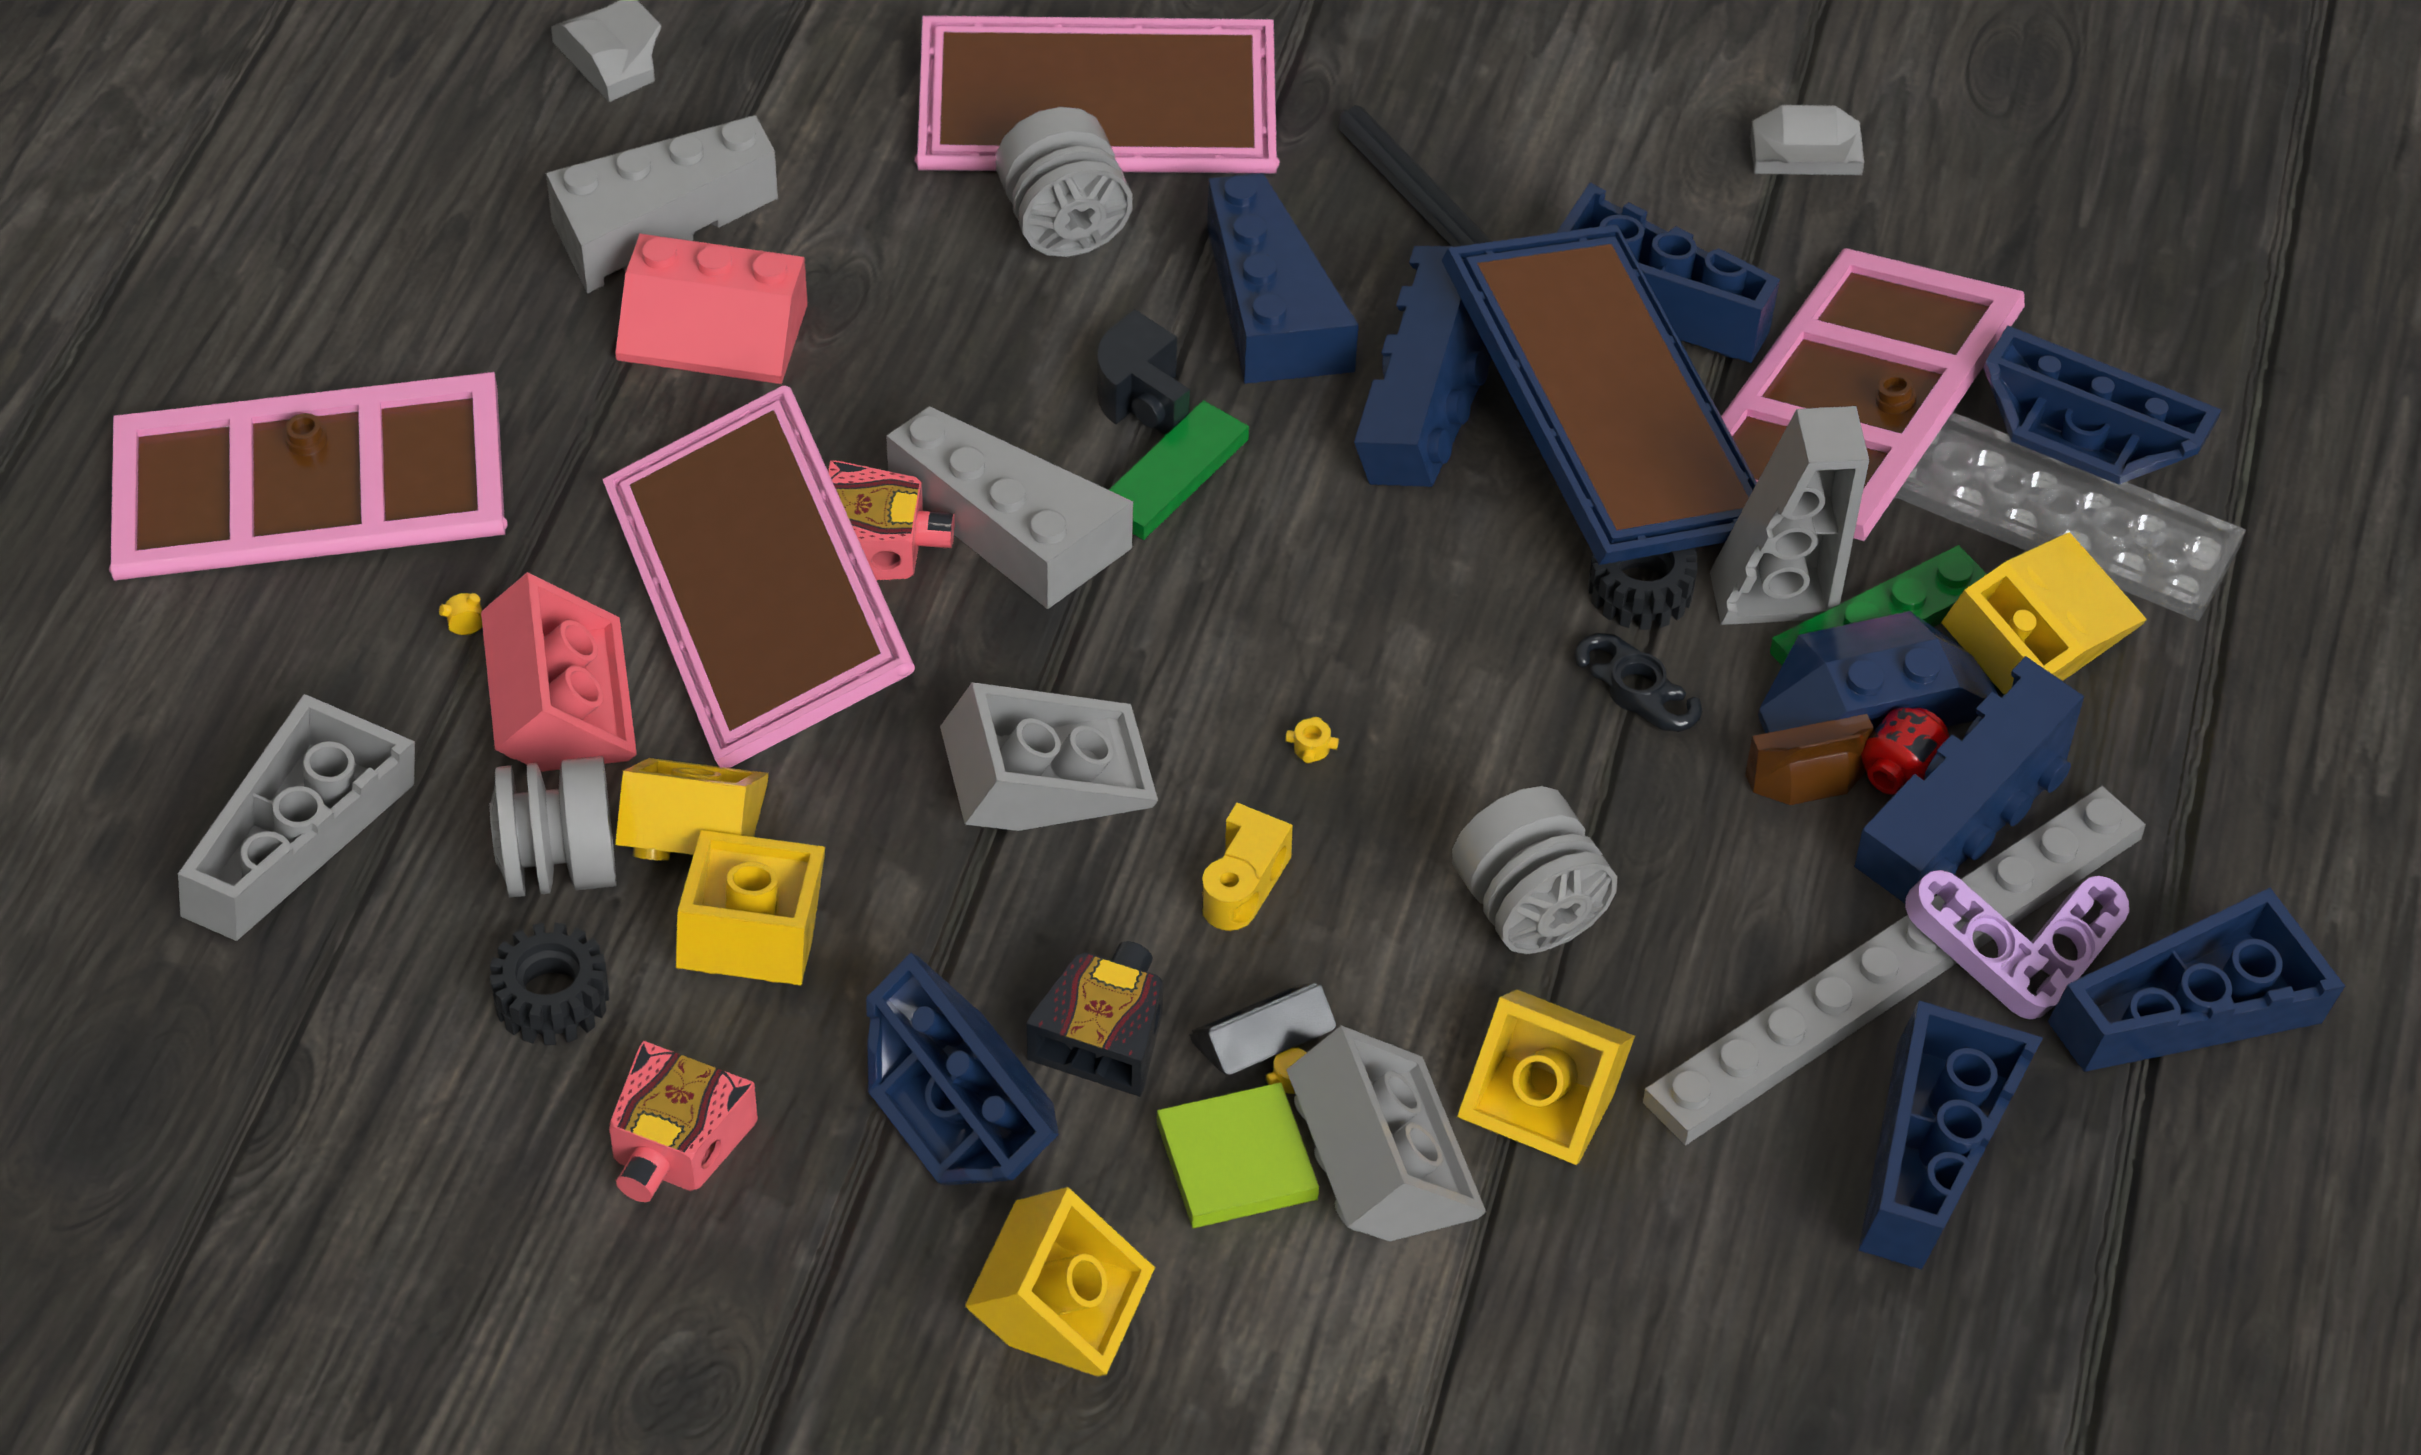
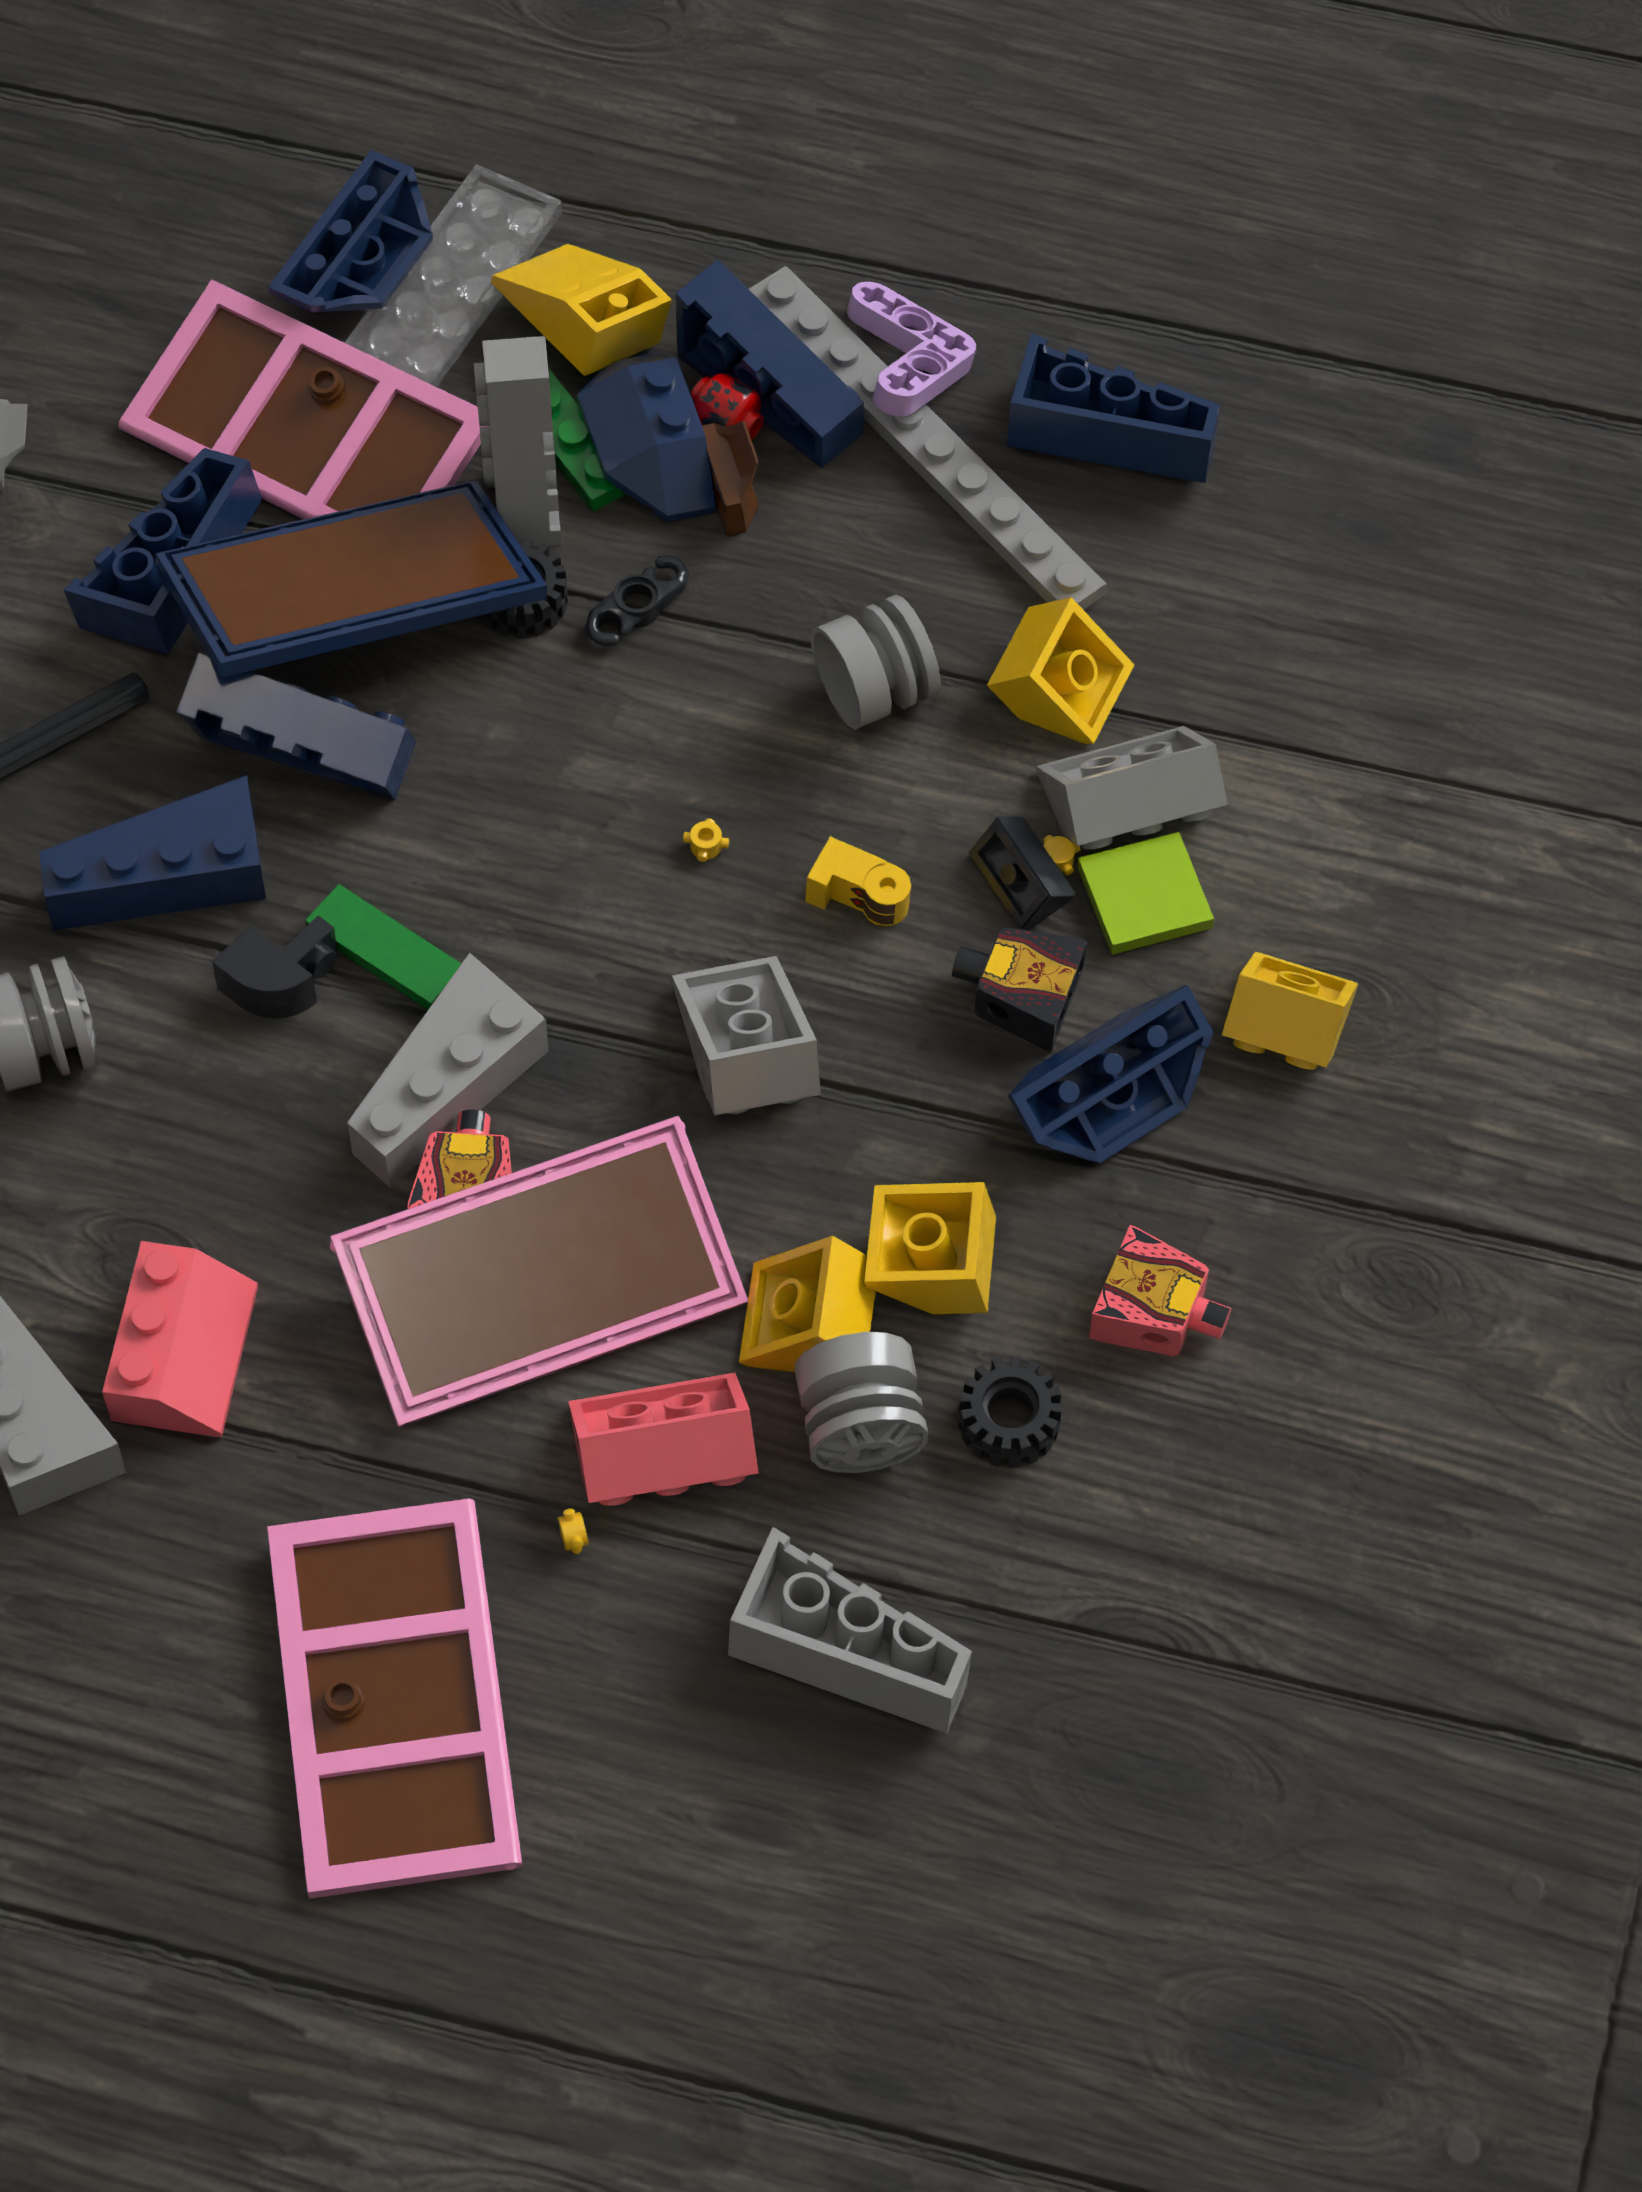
camera: 90 degrees left, 10 degrees up
dark blue wedge [2048,888,2345,1072] -> none

